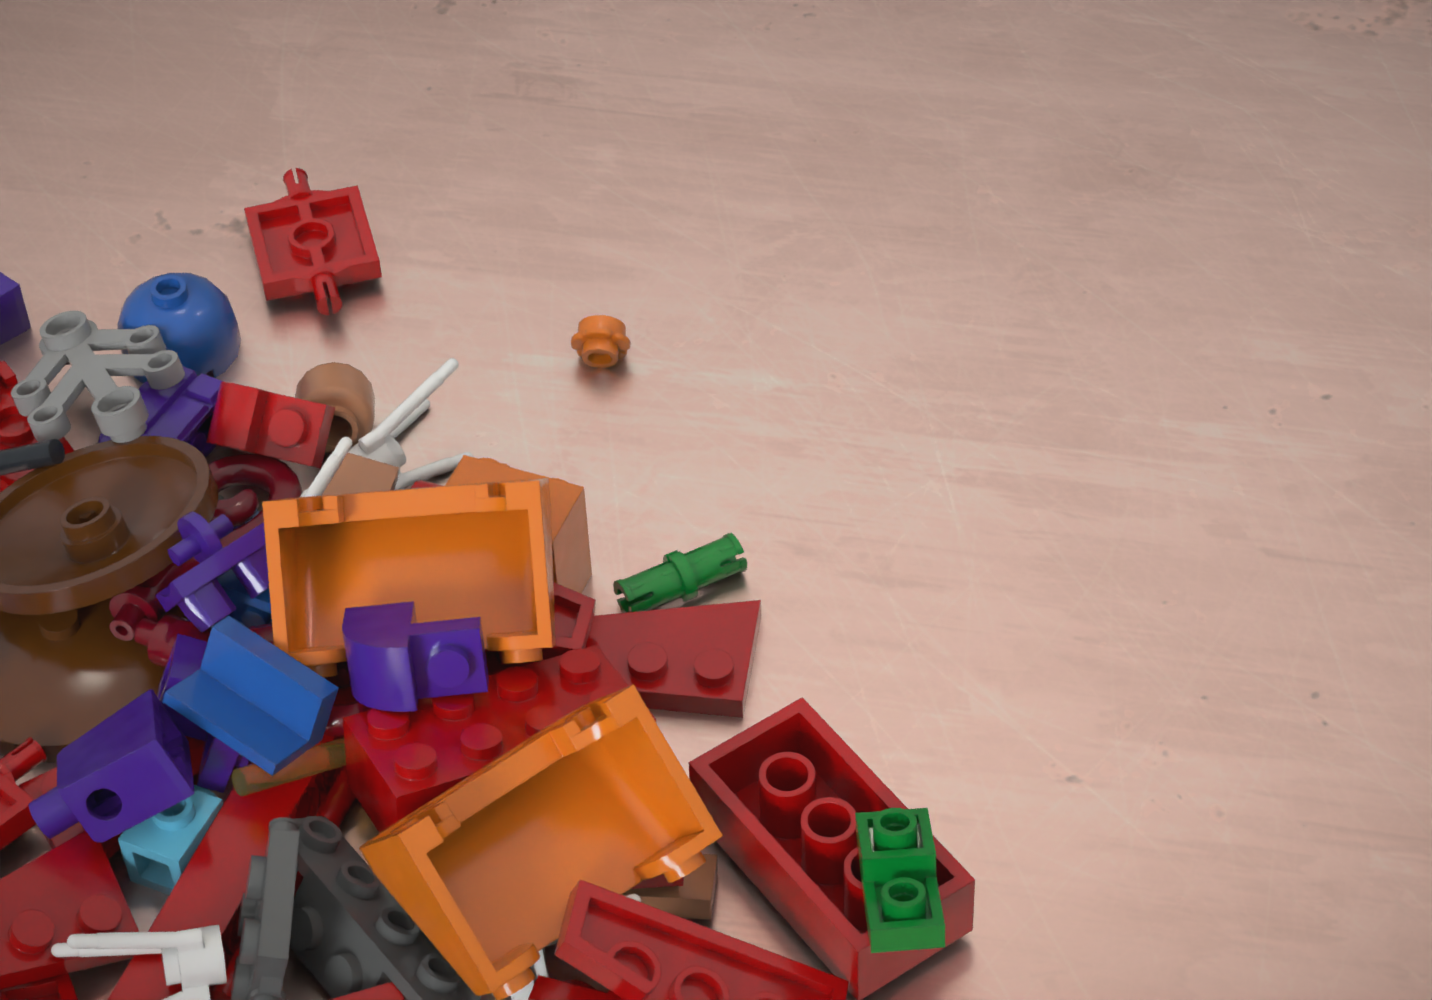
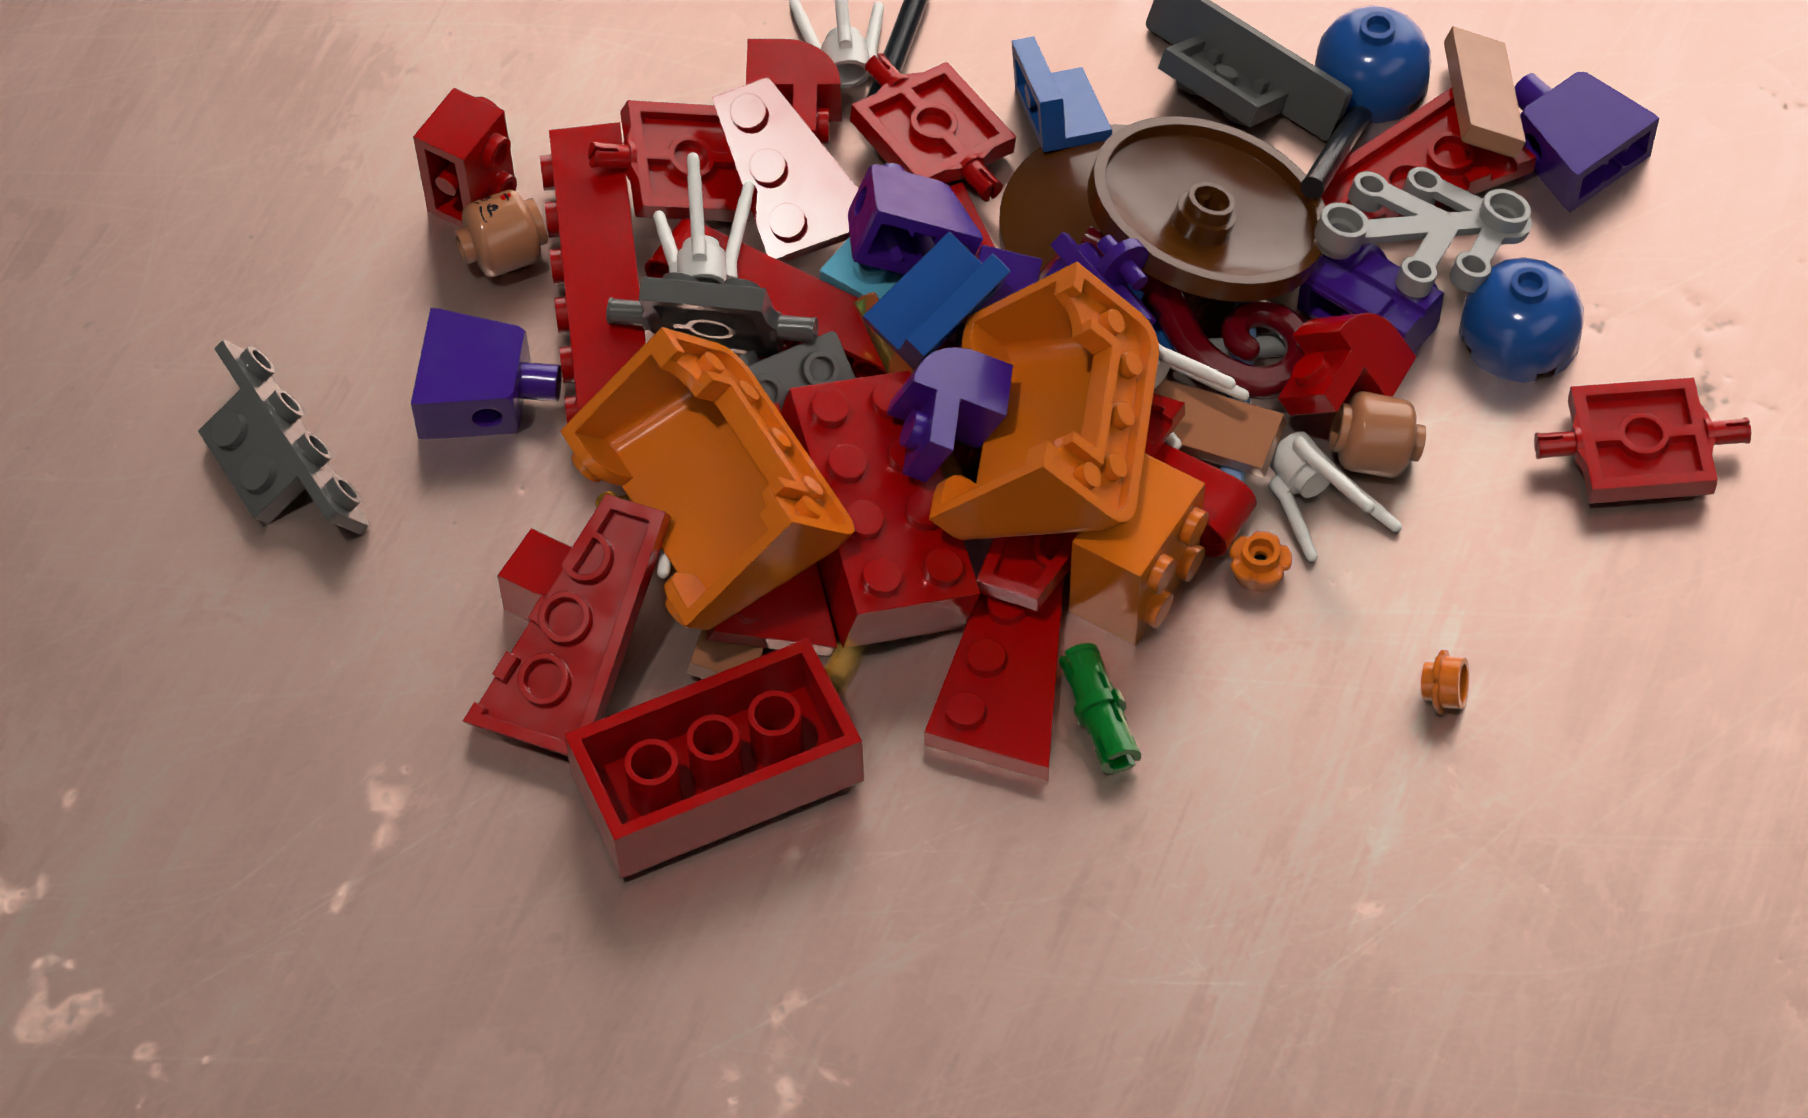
camera: 100 degrees right, 10 degrees up
green slope [855,808,945,953] -> none

